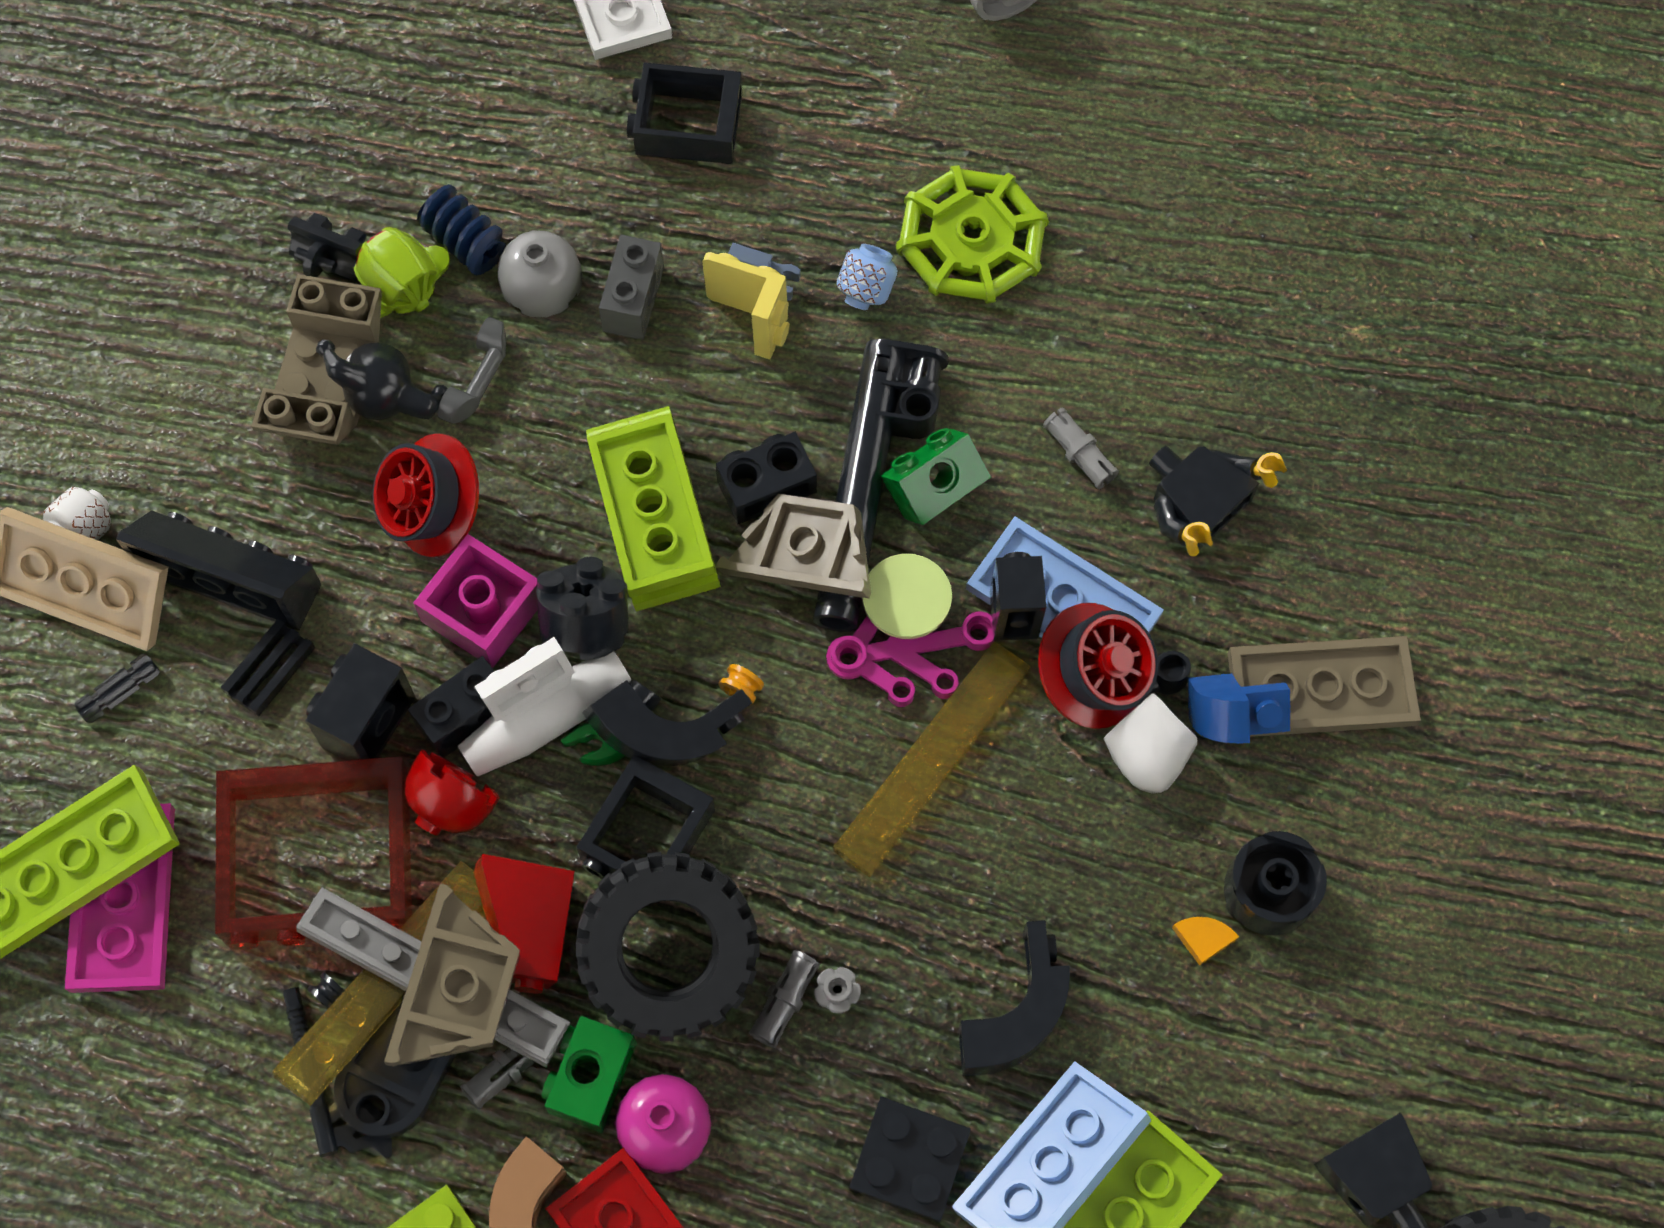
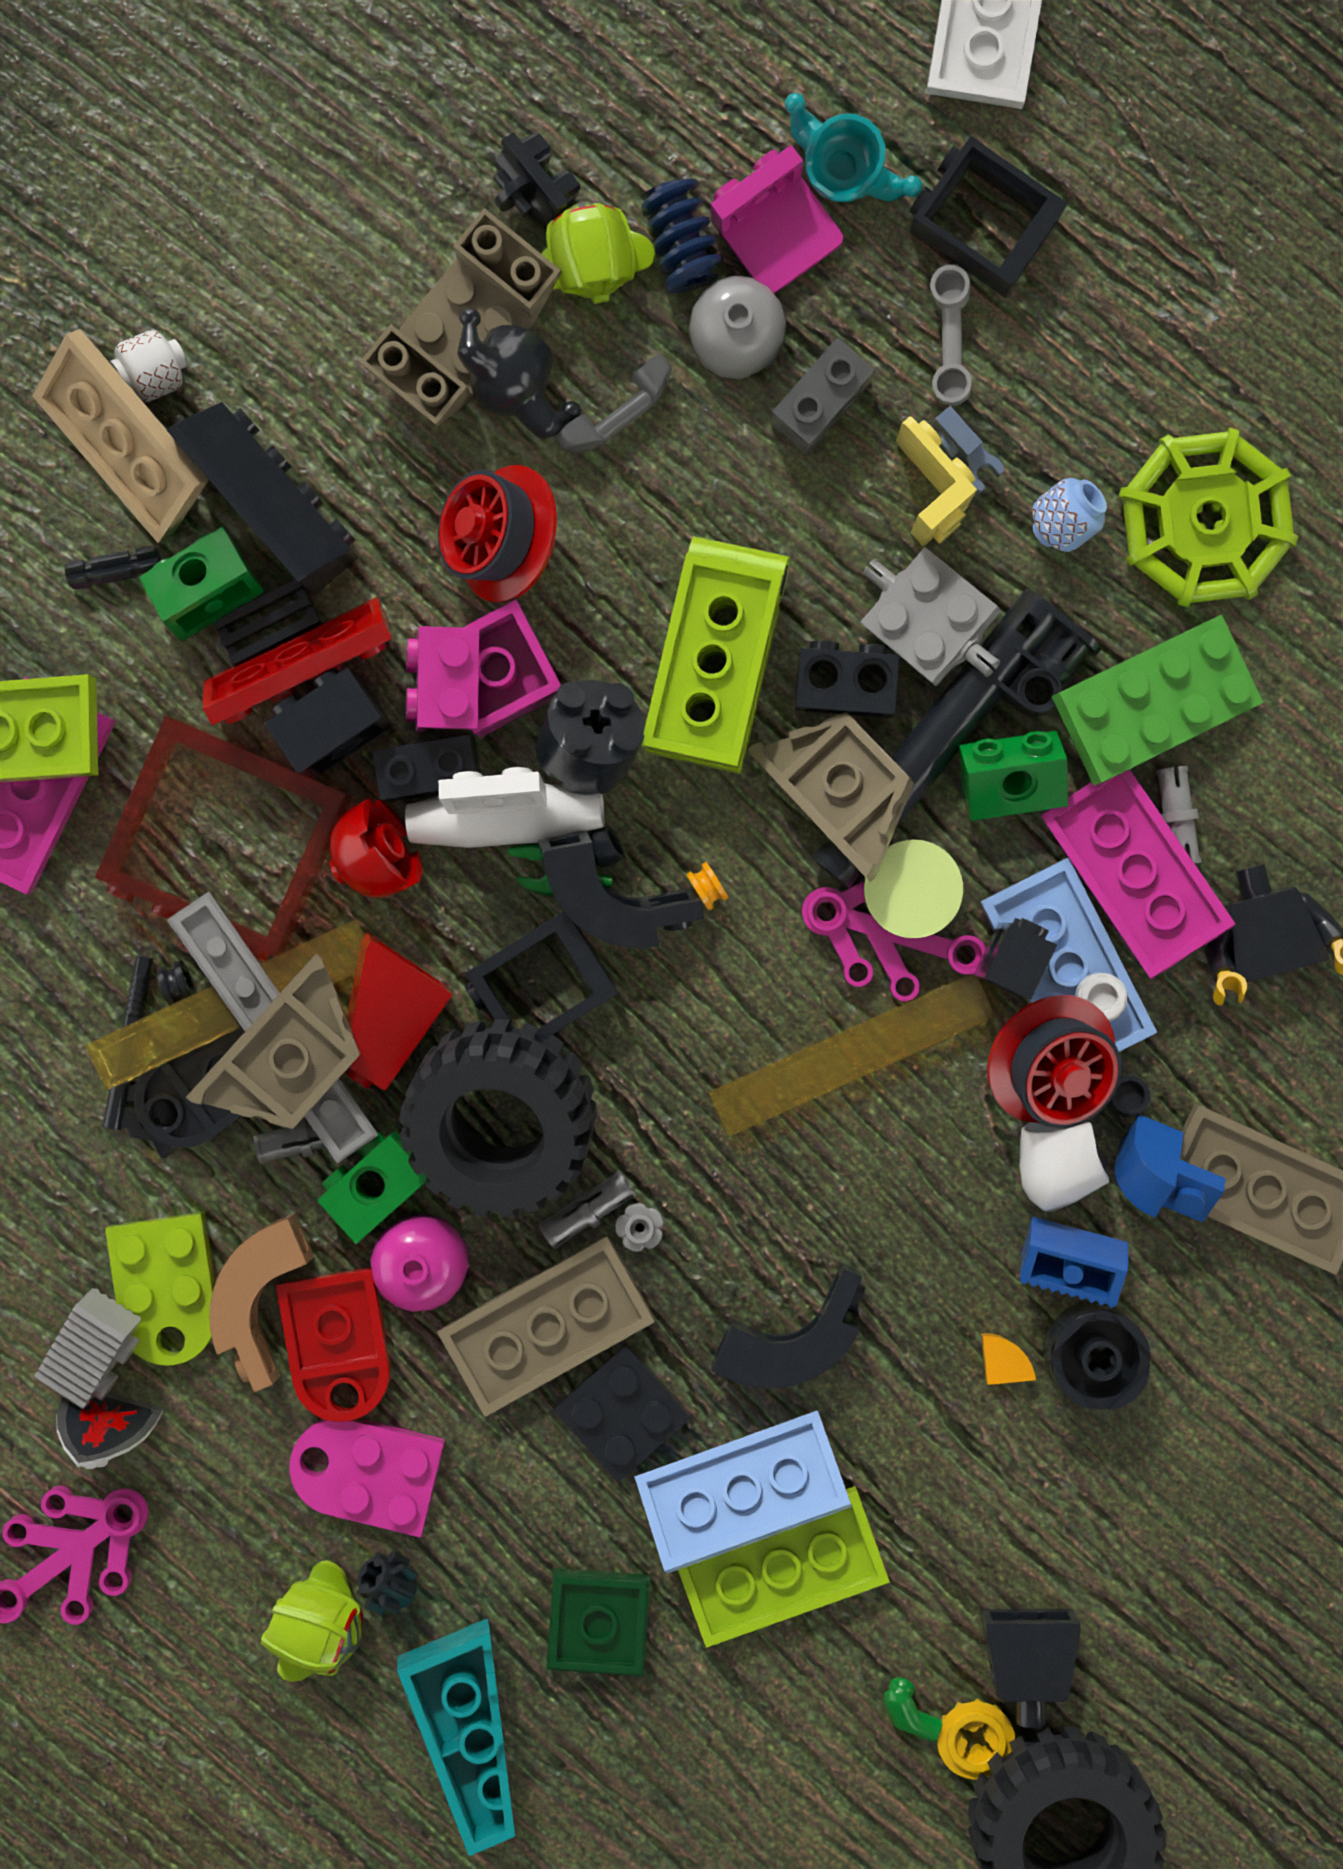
camera: 30 degrees right, 20 degrees up
none -> green brick [139,526,265,642]
none -> red plate [202,596,392,726]
none -> dark pink bracket [406,626,479,733]
none -> dark tan plate [437,1234,655,1417]
none -> dark pink bracket [710,145,843,295]
none -> teal piece [784,92,922,202]
none -> light grey plate [860,547,1001,687]
none -> light grey bar [930,265,972,406]
none -> blue brick [1019,1217,1129,1308]
none -> dark pink plate [1041,769,1236,980]
none -> bright green plate [1052,614,1263,785]
none -> white tile [1075,972,1127,1021]

